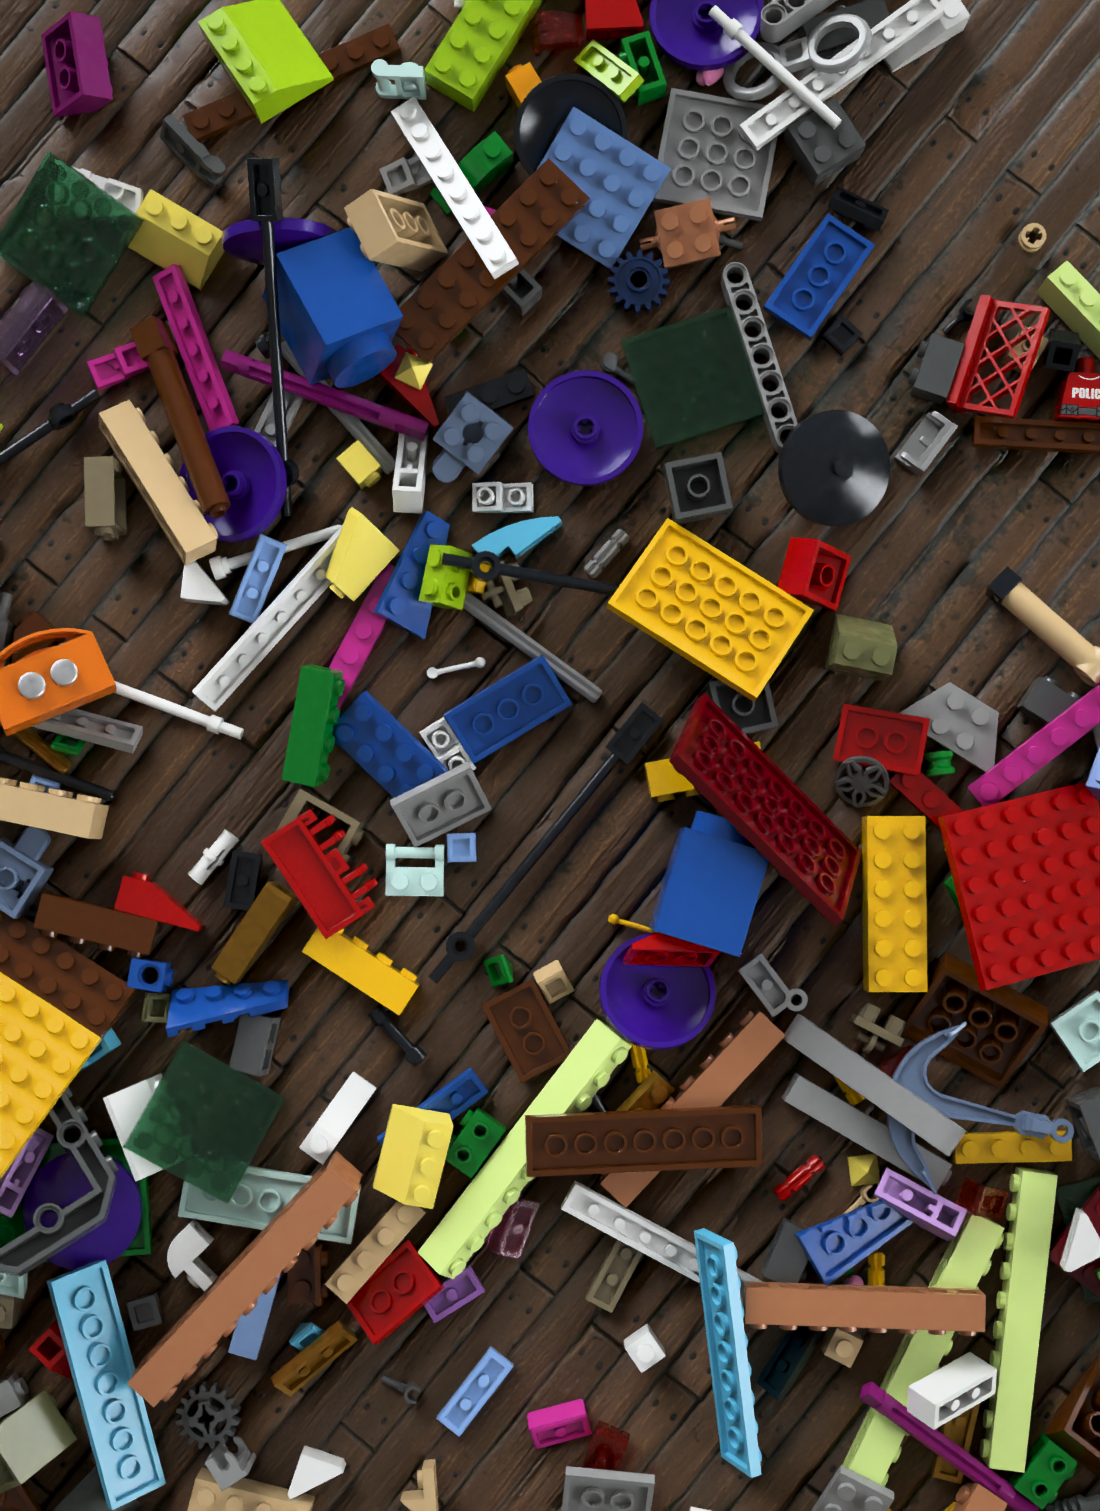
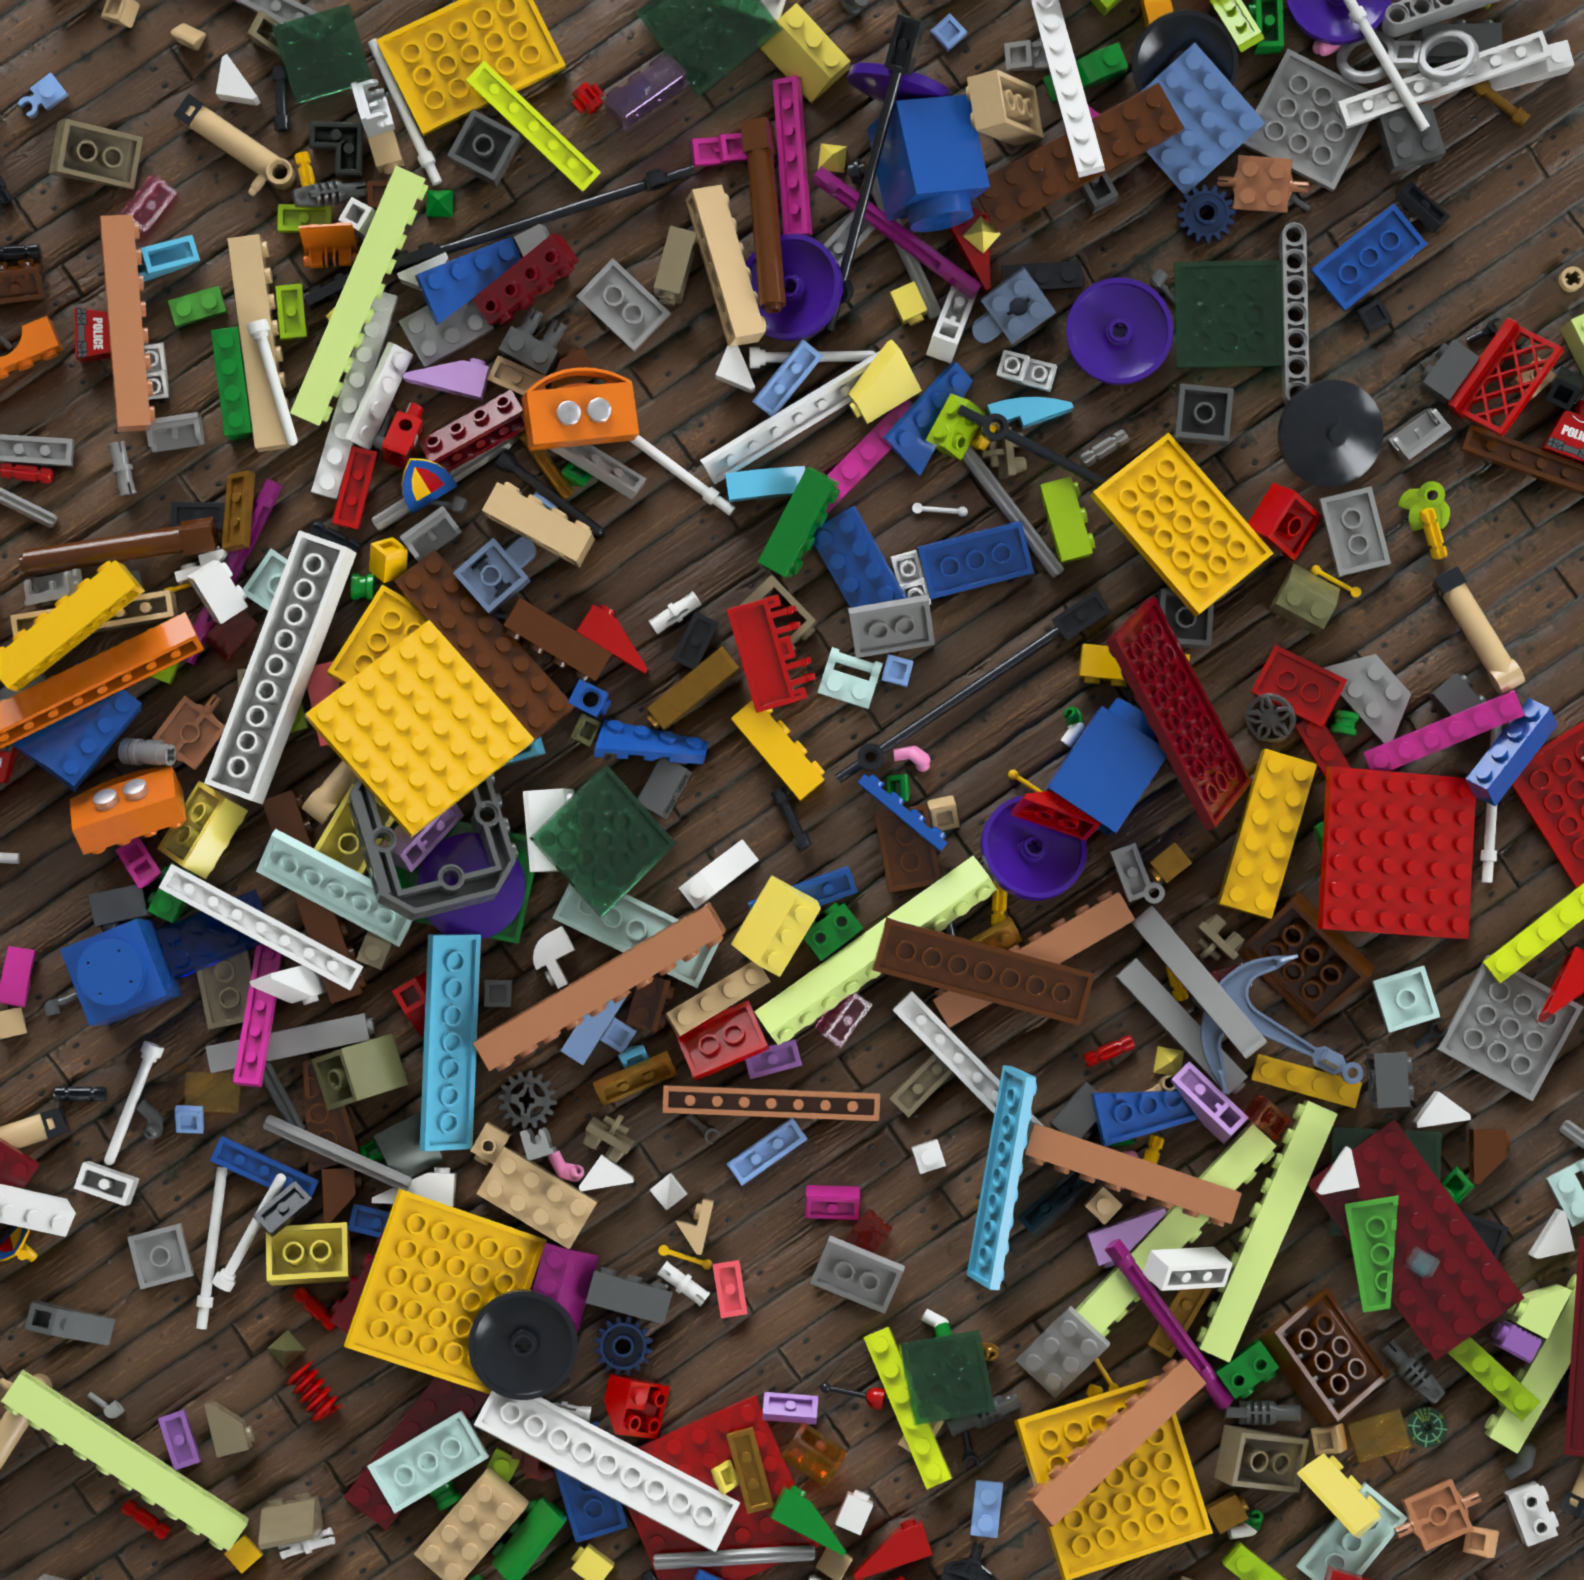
camera: 15 degrees right, 0 degrees up
none -> tan brick [471,1122,512,1166]
none -> bright pink arm [547,1151,584,1182]
none -> light grey plate [576,258,671,352]
none -> dark tan hips [583,1114,635,1163]
none -> light blue tile [600,1017,637,1053]
none -> white slope [650,1173,688,1210]
none -> nougat brick [662,1085,880,1121]
none -> medium azure slope [725,466,805,503]
none -> light yellow slope [818,143,847,173]
none -> blue plate [857,774,947,852]
none -> bright pink arm [893,745,931,772]
none -> light blue tile [930,13,968,52]
none -> lime brick [1038,476,1096,564]
none -> arm [1060,707,1085,748]
none -> lavender slope [1086,1207,1166,1268]
none -> pearl gold brick [1148,842,1192,884]
none -> yellow hinge [1311,565,1361,598]
none -> light grey plate [1318,486,1391,577]
none -> lime plate [1398,481,1450,531]
none -> yellow axle [1419,508,1447,560]
none -> pearl gold bar [1471,80,1531,128]

